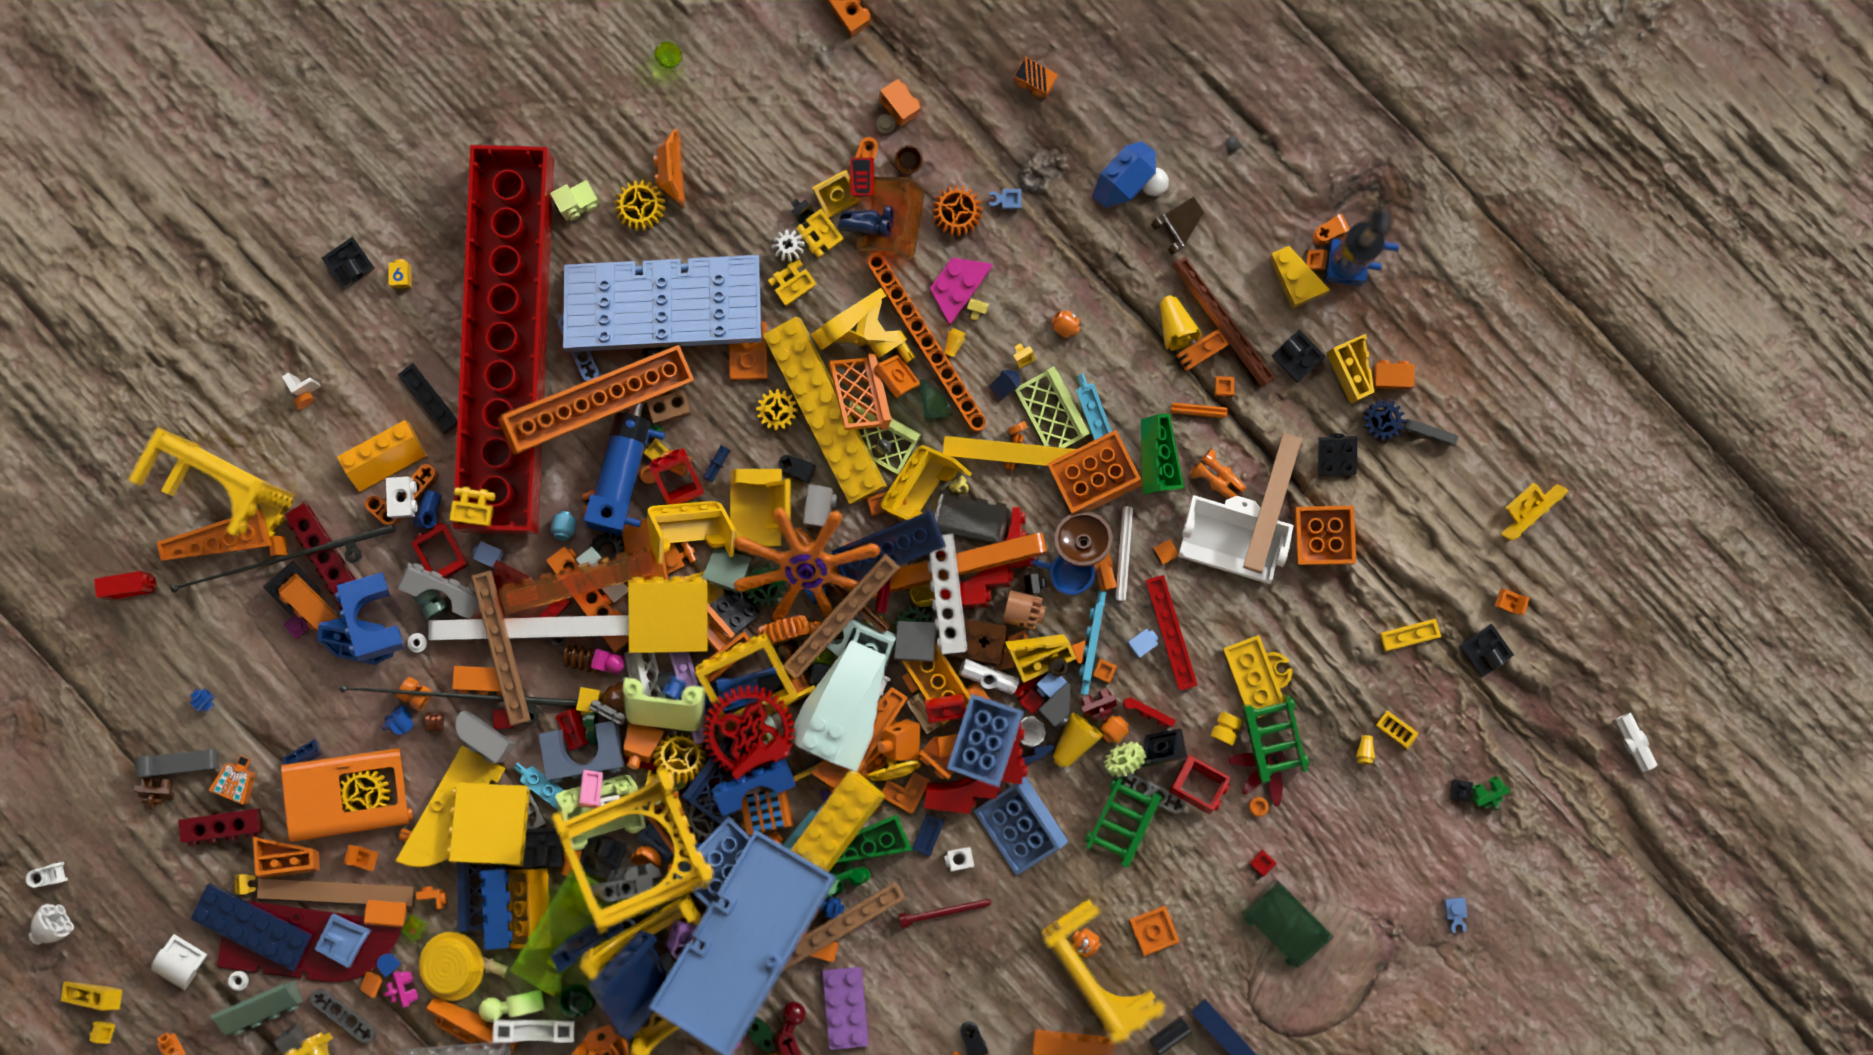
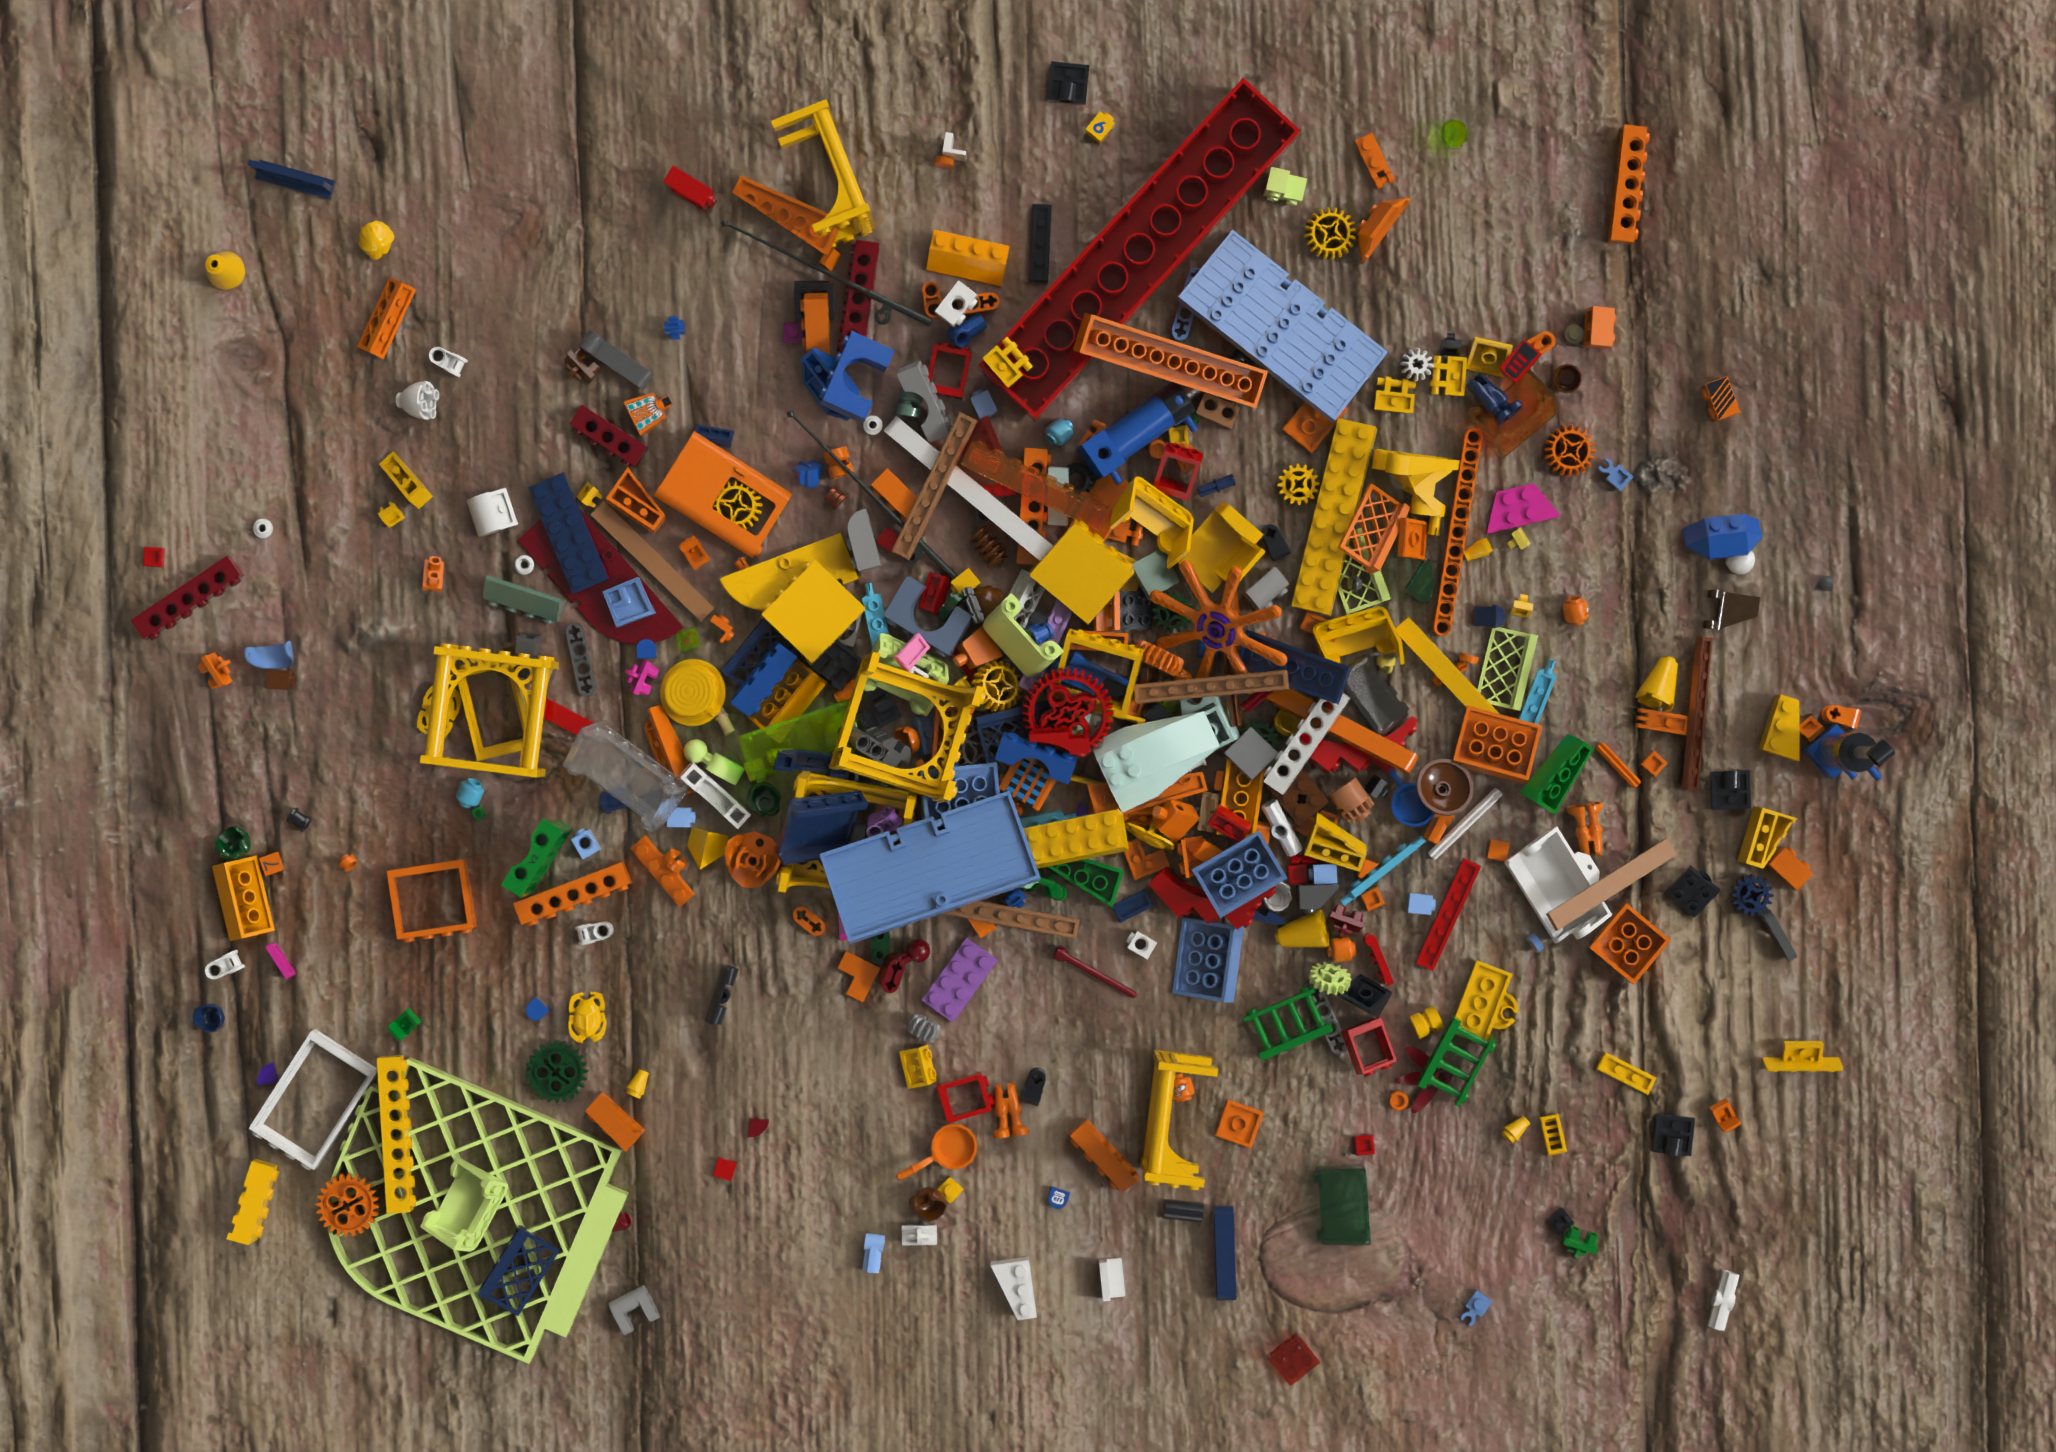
camera: 40 degrees right, 5 degrees up
orange slope [360,972,382,998] -> none
orange slope [364,900,407,927] -> none
dark pink tile [591,649,625,675] -> none
dark brown tile [1048,656,1068,676] -> none
none -> orange plate [1354,133,1395,190]
none -> medium blue tile [1526,934,1544,953]

